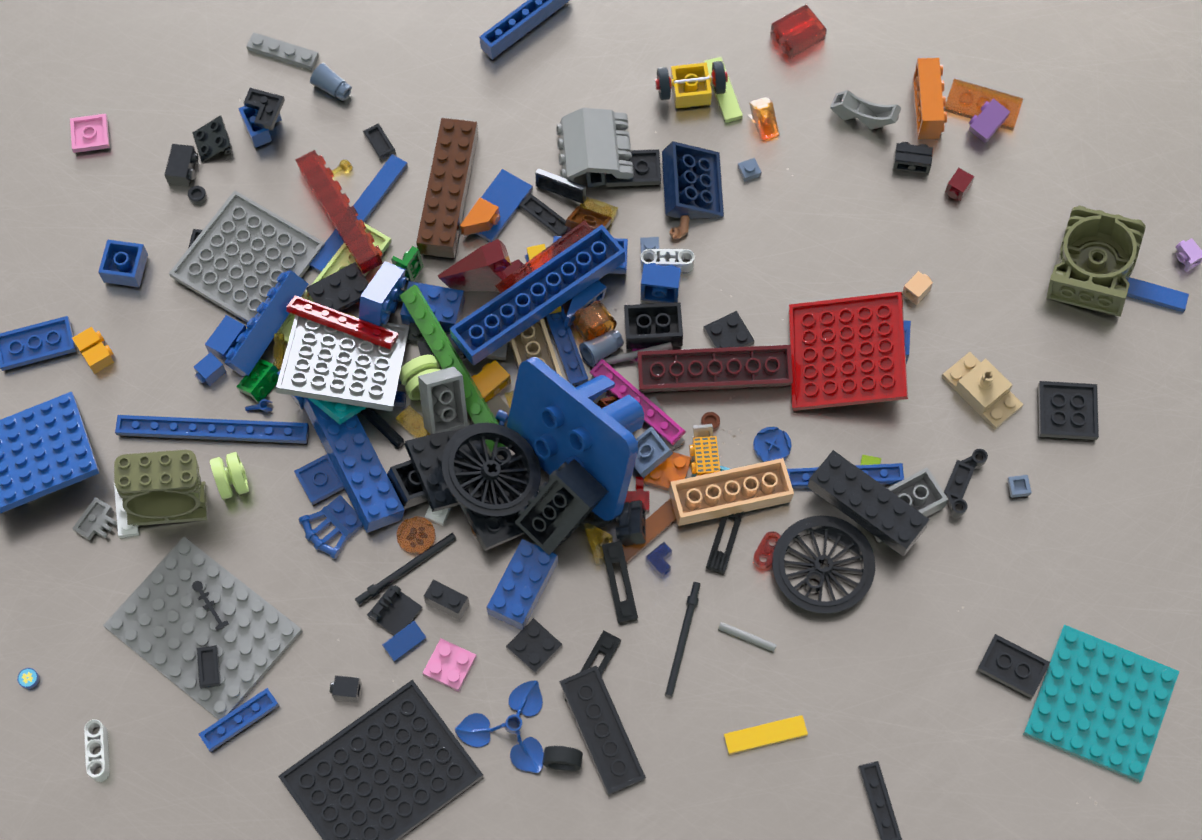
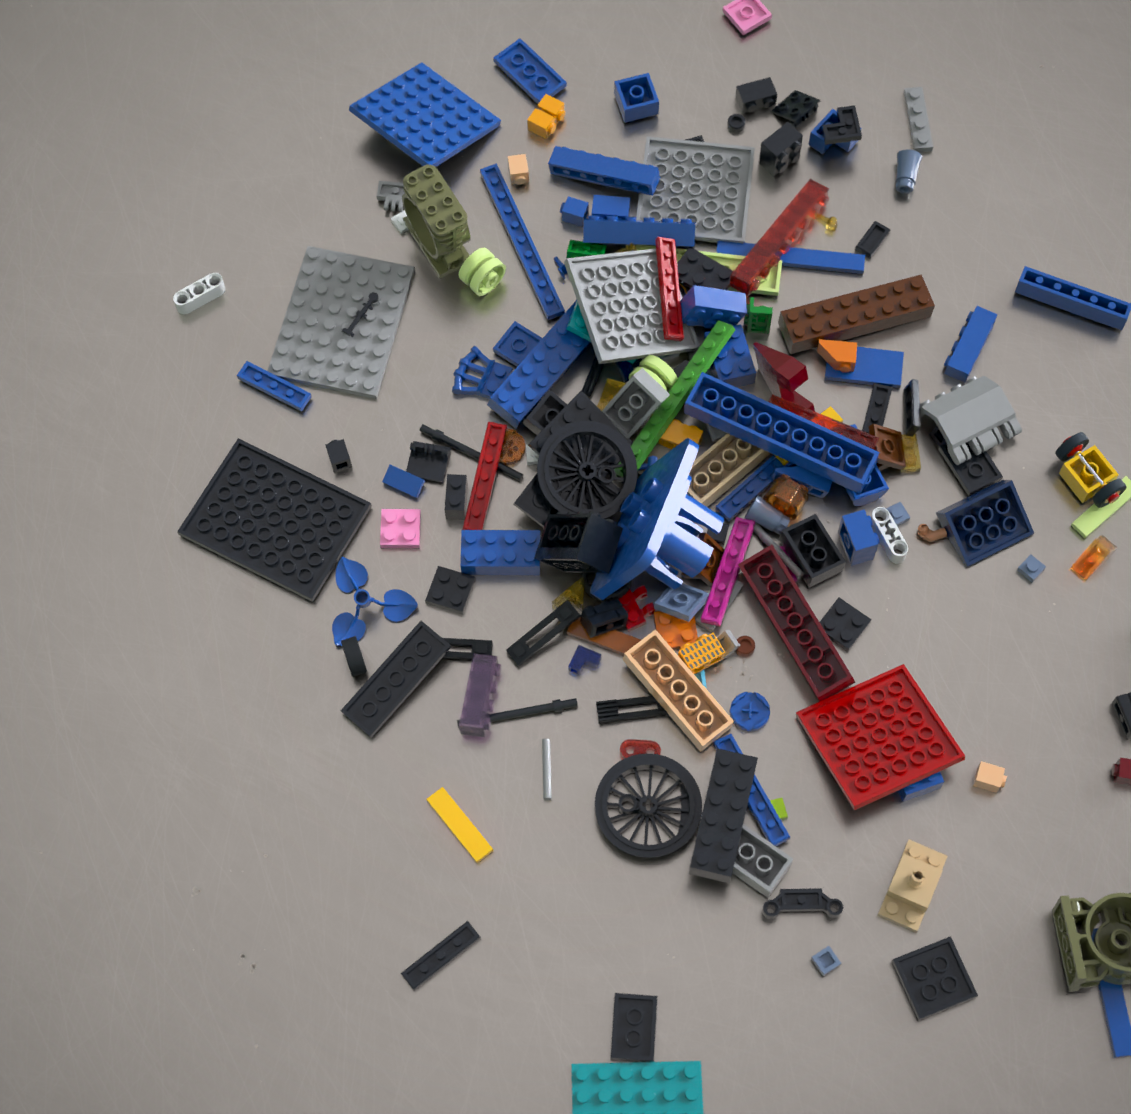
camera: 65 degrees right, 0 degrees up
tile [17,668,39,689] -> none
black tile [197,645,221,689] -> none
none -> clear purple brick [459,653,501,737]
none -> red tile [462,422,507,530]
none -> light nougat brick [508,154,529,185]
none -> blue brick [548,146,660,196]
none -> black brick [759,122,803,176]
none -> blue brick [944,306,998,383]

